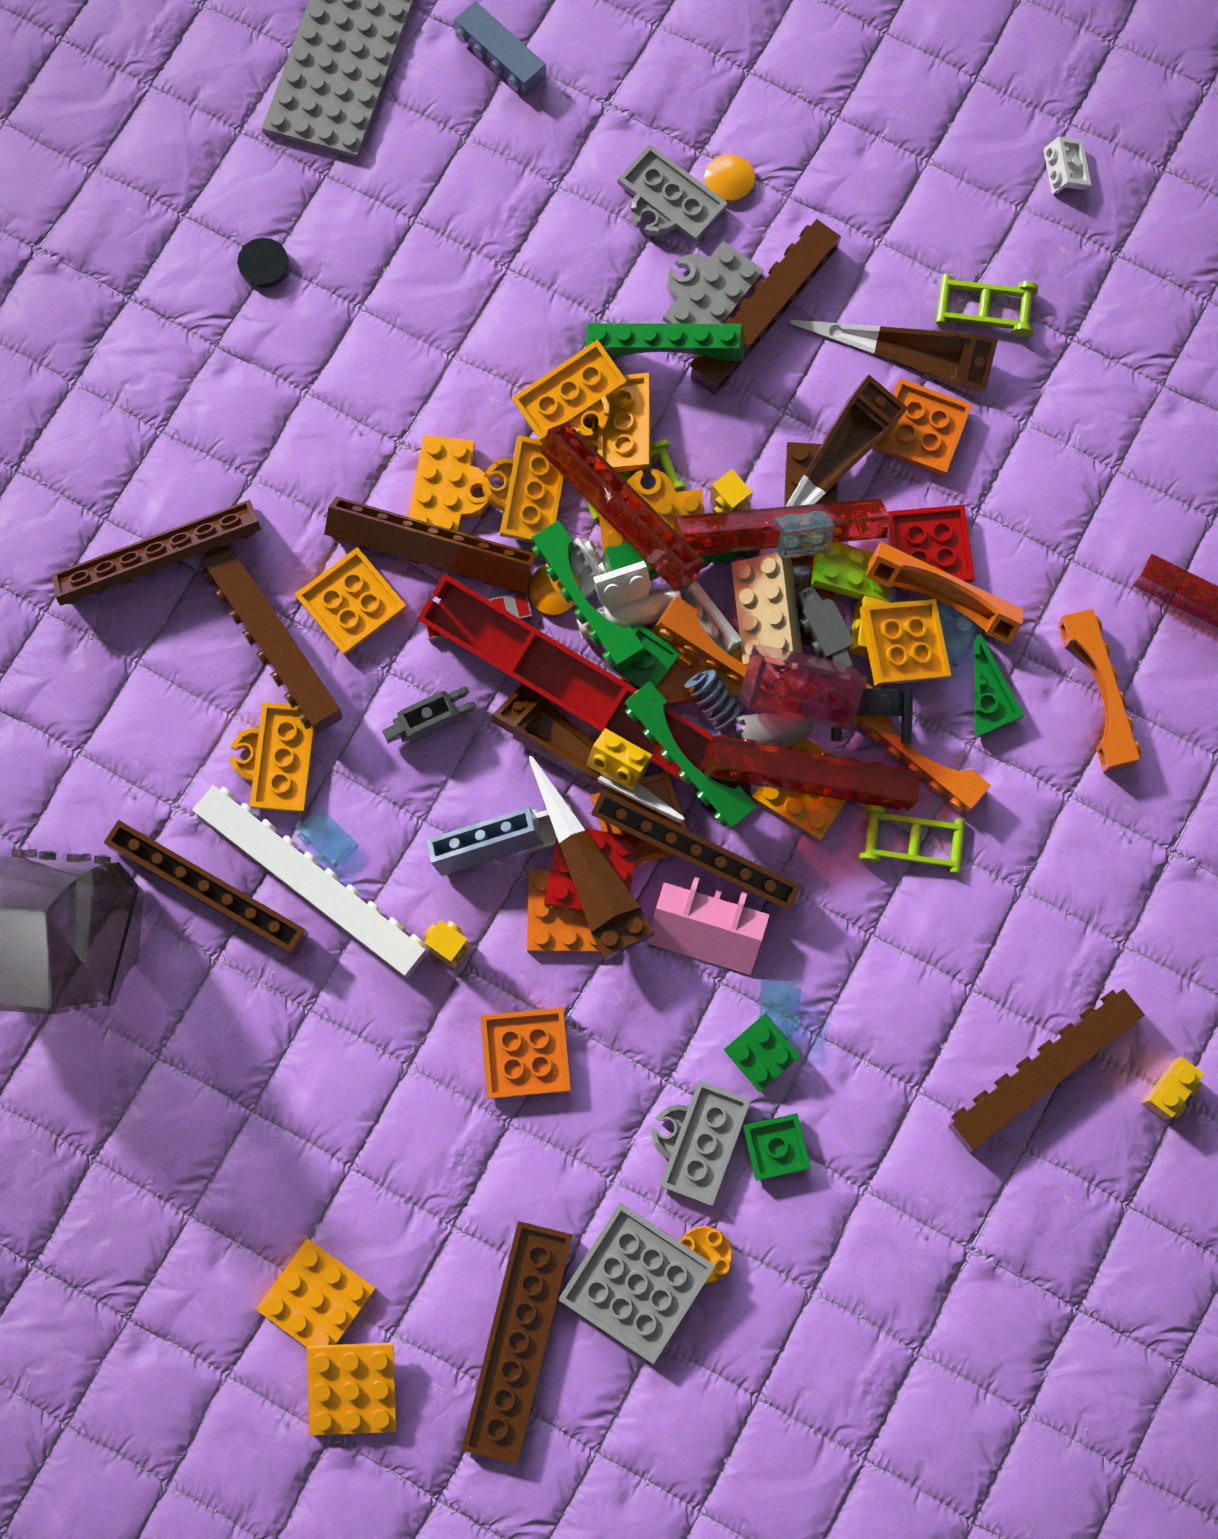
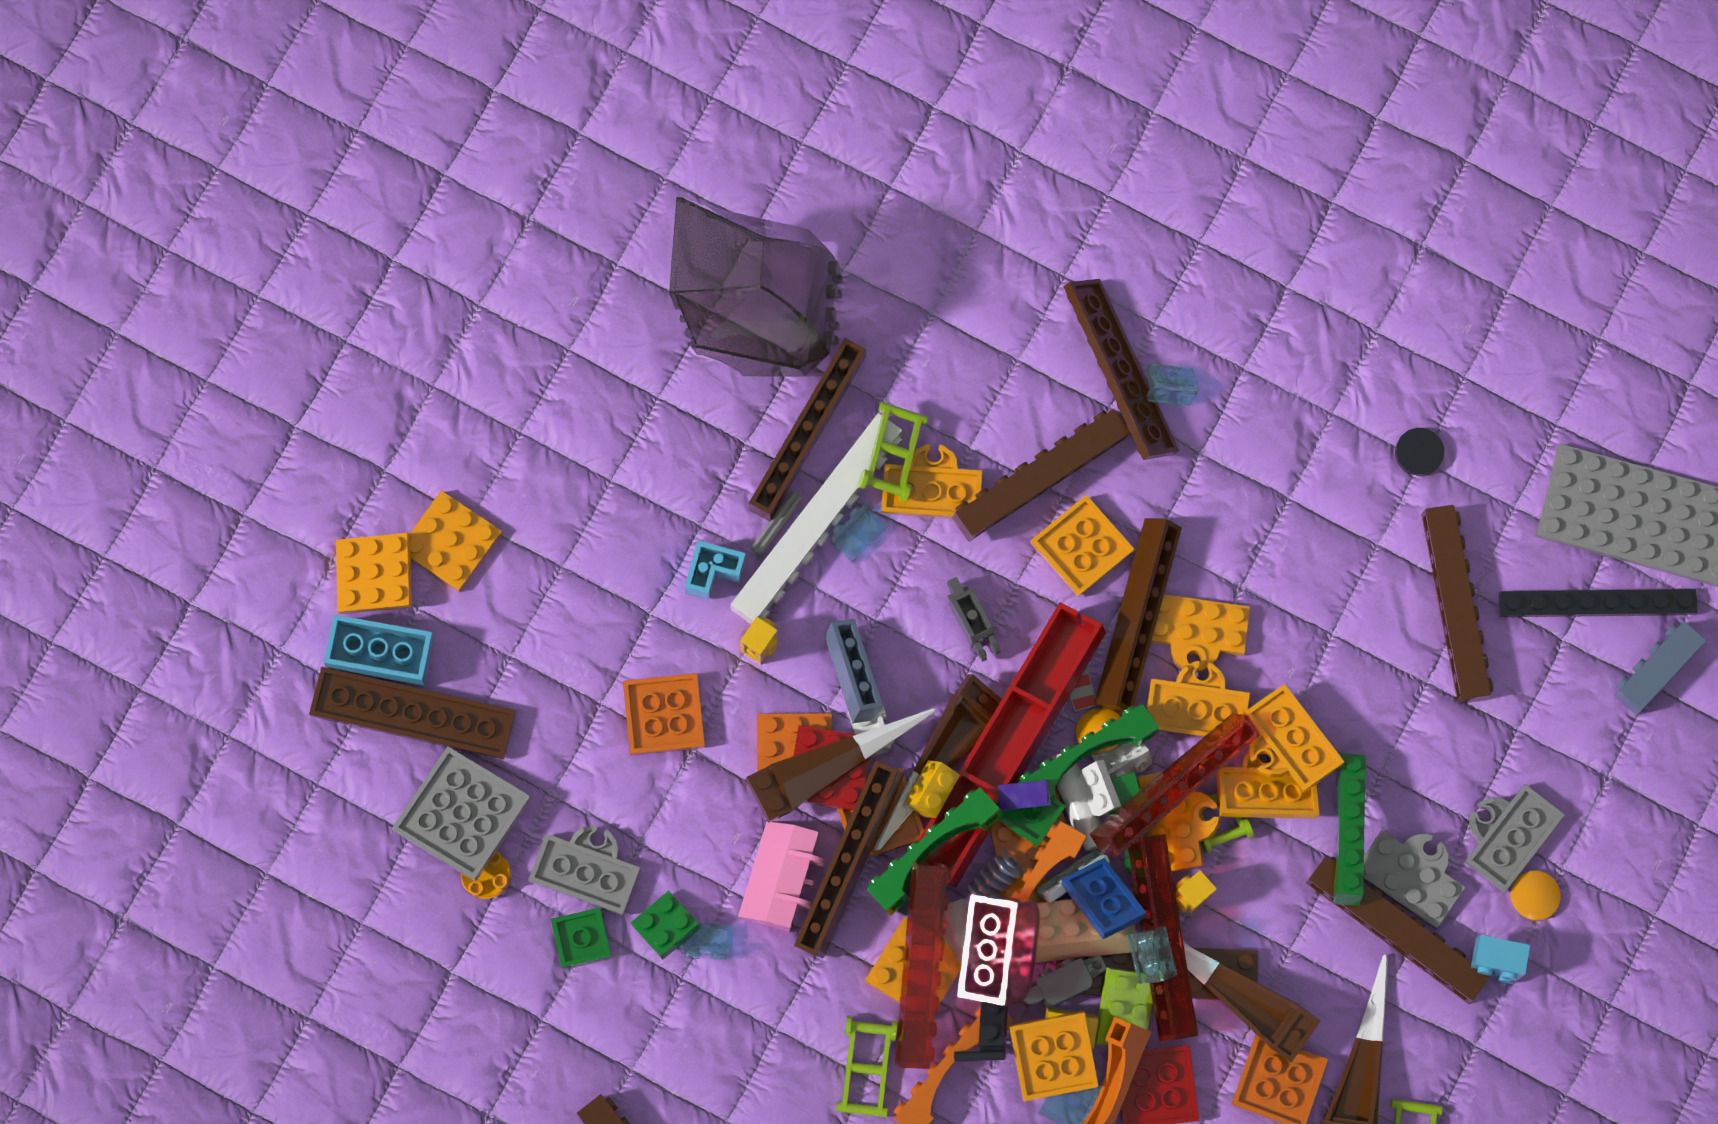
camera: 85 degrees right, 0 degrees up
none -> medium azure brick [324,615,434,686]
none -> medium azure brick [685,541,746,600]
none -> light grey axle [751,491,802,555]
none -> lime piece [858,401,928,503]
none -> dark purple tile [998,780,1051,810]
none -> blue plate [1061,858,1146,939]
none -> clear light blue bracket [1145,363,1199,406]
none -> reddish brown brick [1421,505,1493,704]
none -> medium azure brick [1471,935,1530,984]
none -> black plate [1499,589,1698,617]

